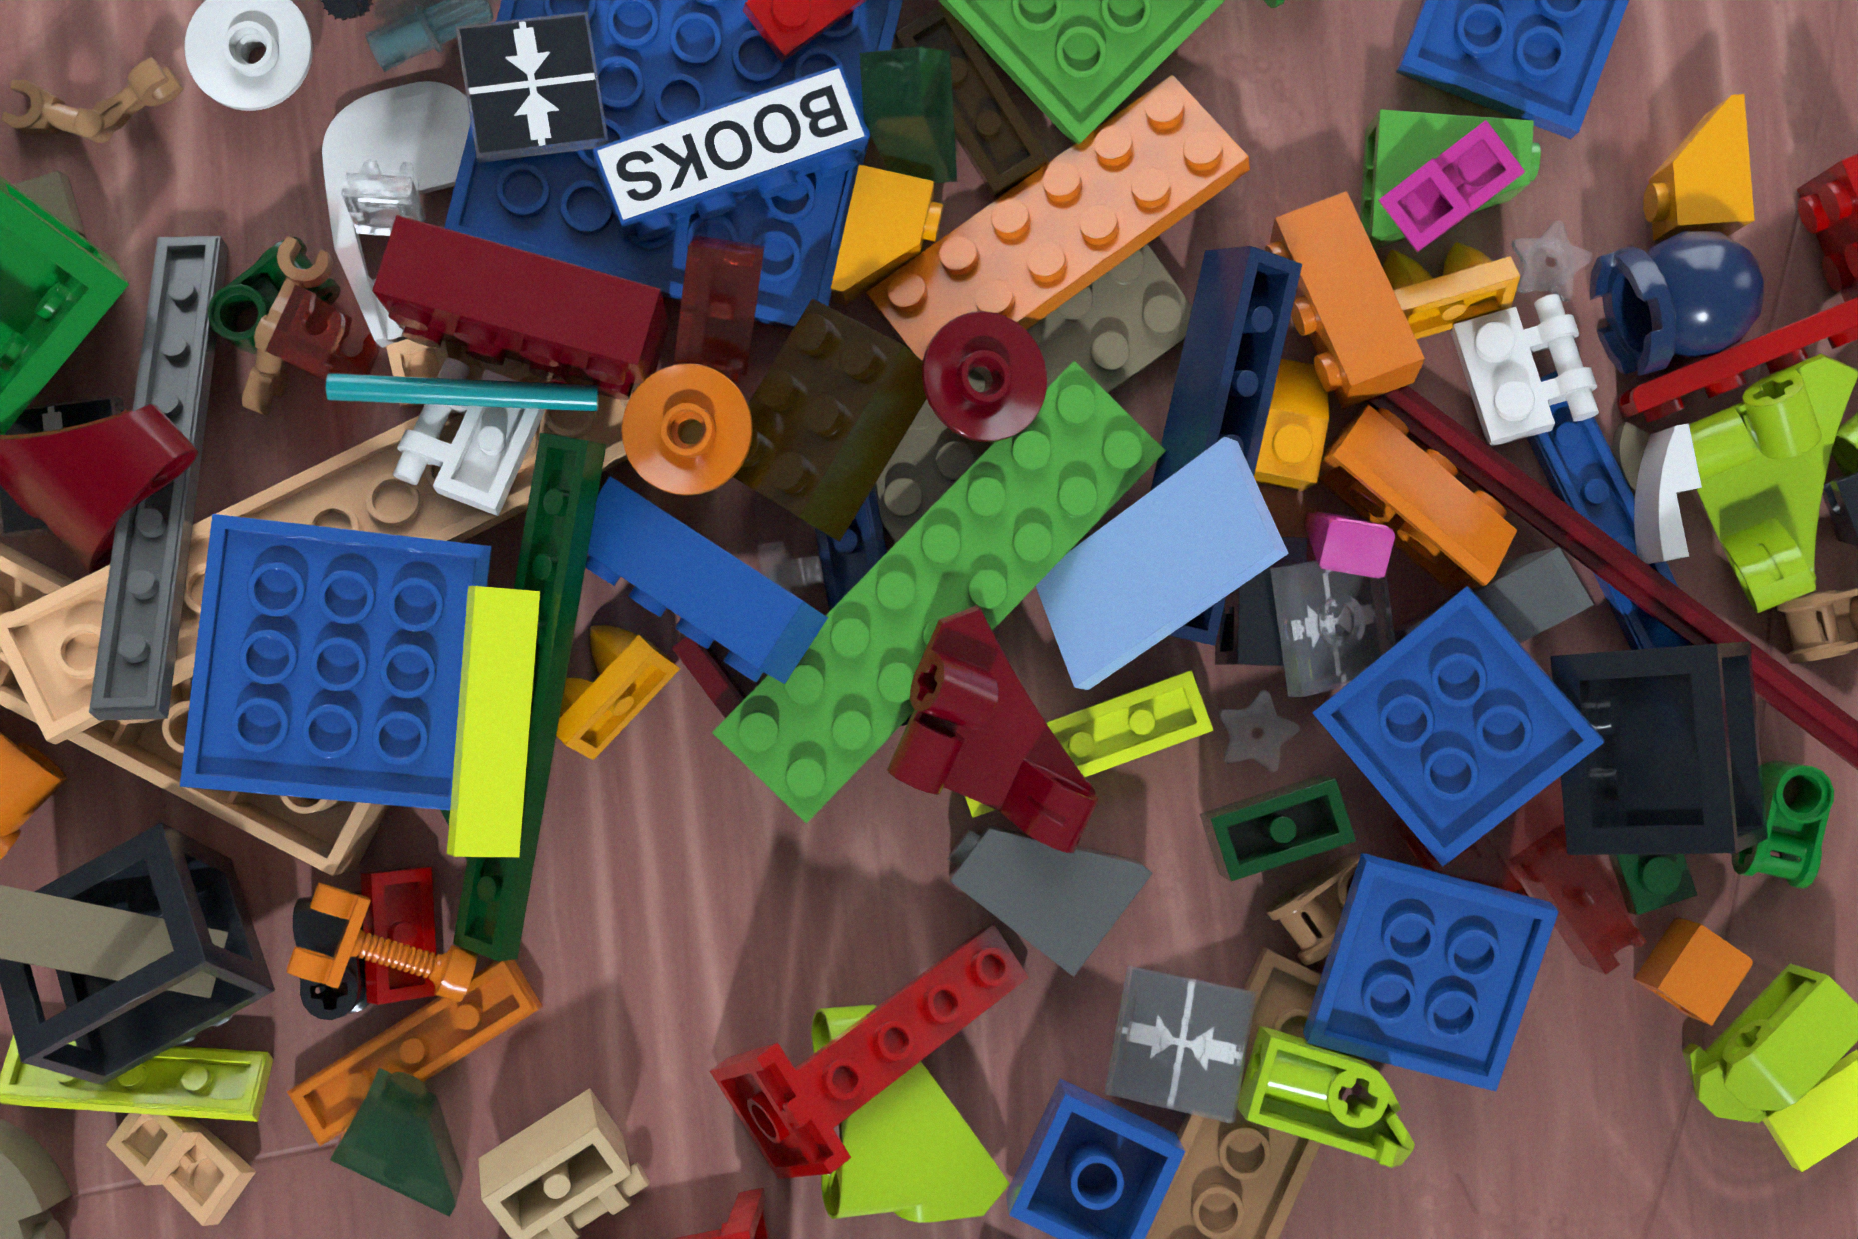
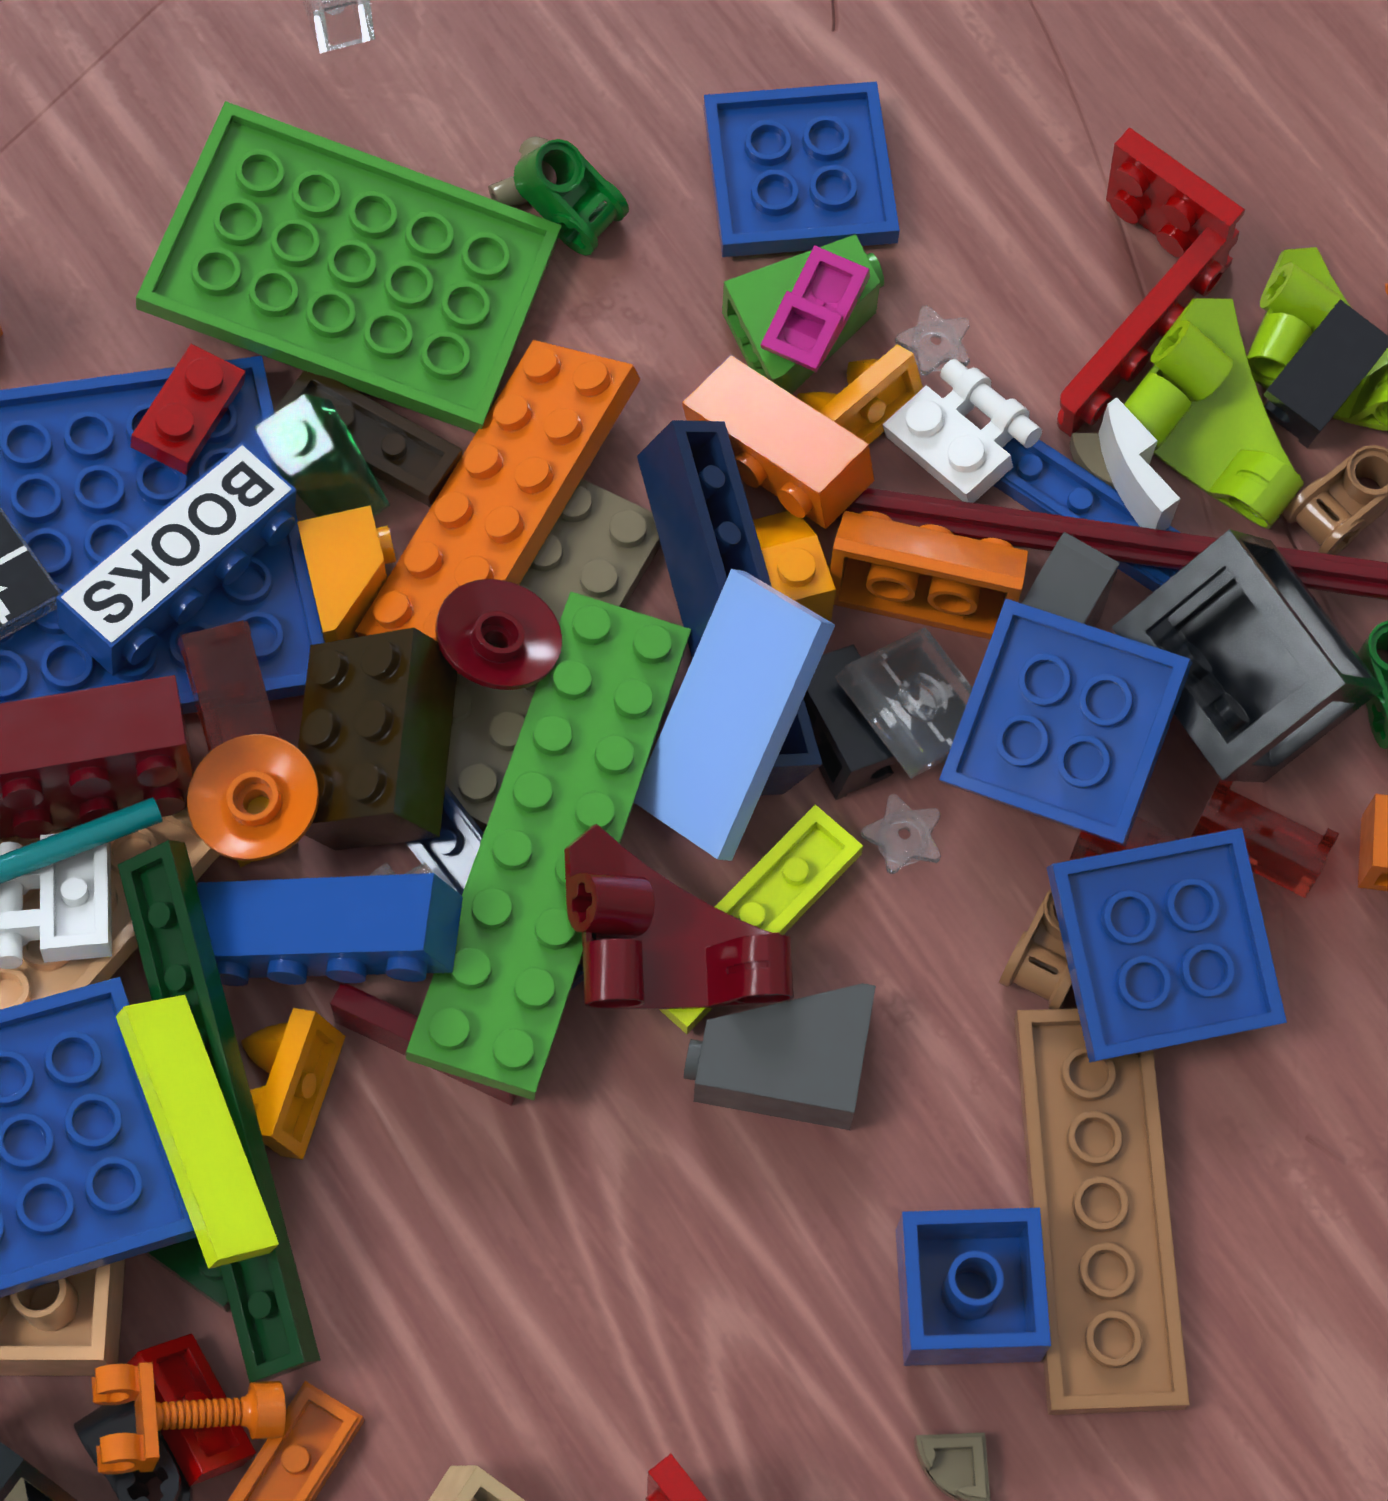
camera: 30 degrees left, 20 degrees down
red bracket [709,924,1029,1179] -> none
lime panel [811,1004,1010,1223] -> none
clear tile [1104,966,1257,1123] -> none
dark green brick [1199,775,1356,882] -> none
lime piece [1236,1025,1415,1168] -> none
dark pink slope [1304,511,1395,579] -> none
dark blue tile [1589,231,1764,376] -> none
dark green plate [1609,854,1698,915] -> none
light orange slope [1643,94,1755,241] -> none

